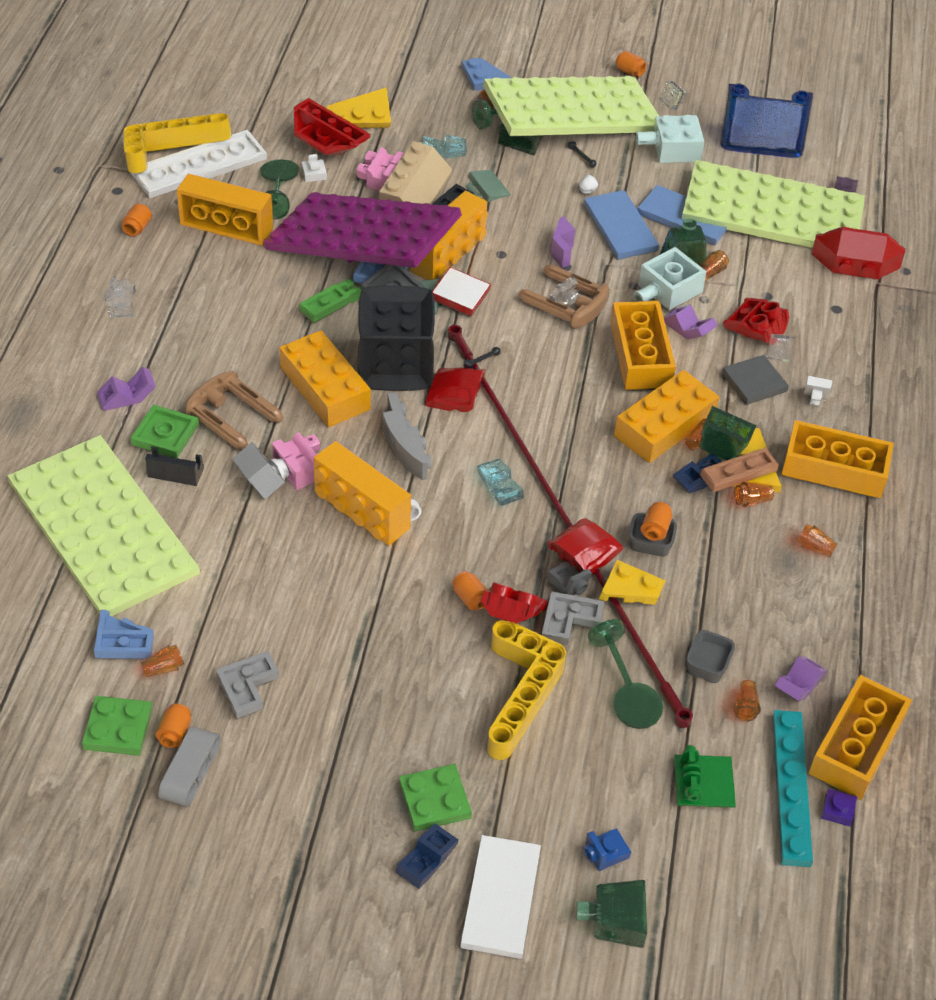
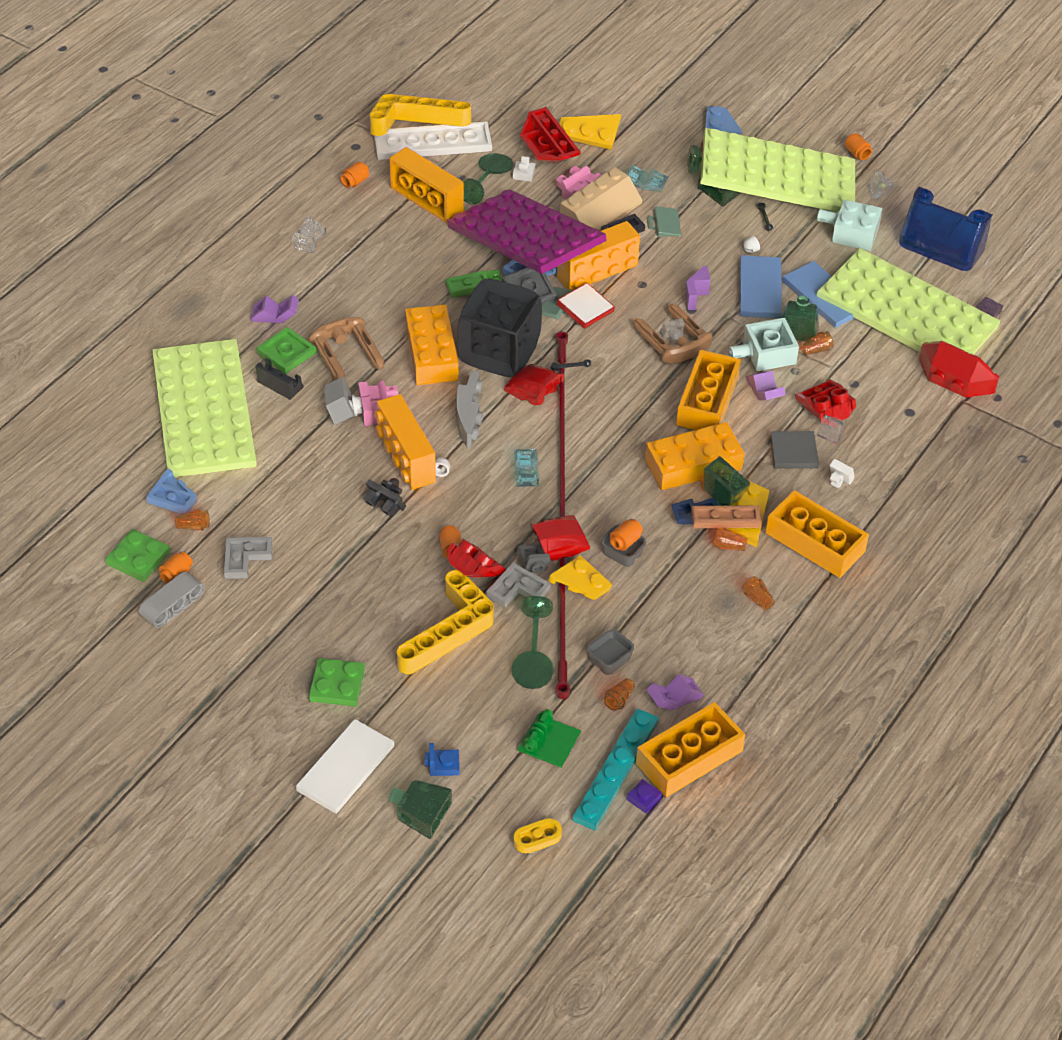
camera: 25 degrees right, 0 degrees up
dark blue slope [396,823,459,889] -> none
none -> black hips [363,478,406,517]
none -> yellow plate [514,818,562,853]

